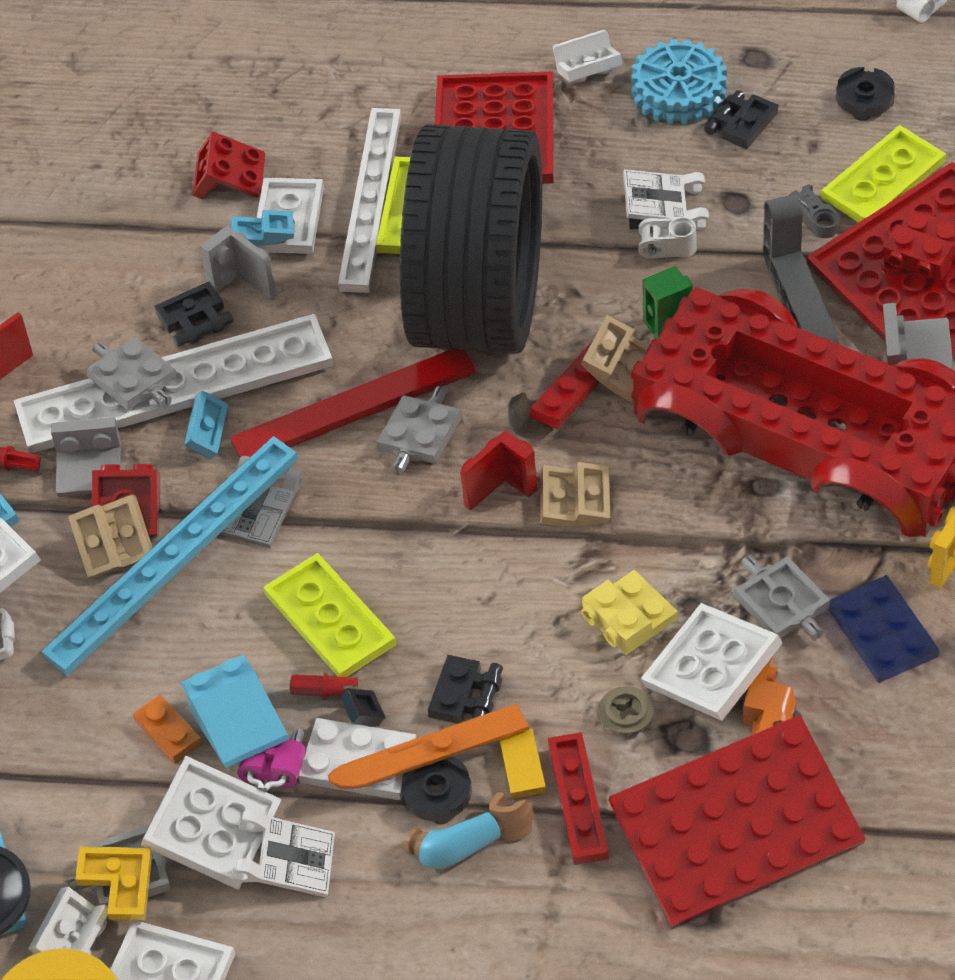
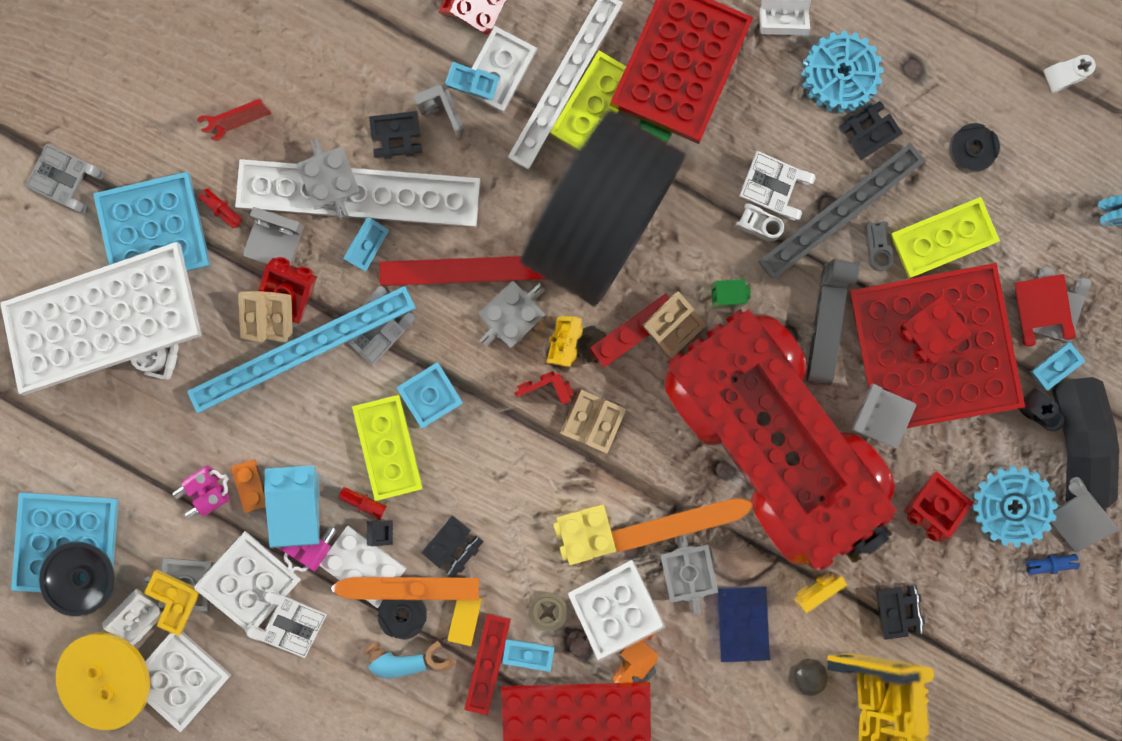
camera: 20 degrees right, 35 degrees up
none -> dark pink piece [173,465,229,520]
none -> medium azure plate [396,362,464,429]
none -> medium azure plate [502,638,555,672]
none -> yellow plate [546,316,583,367]
none -> orange piece [611,498,753,553]
none -> dark grey plate [758,142,925,280]

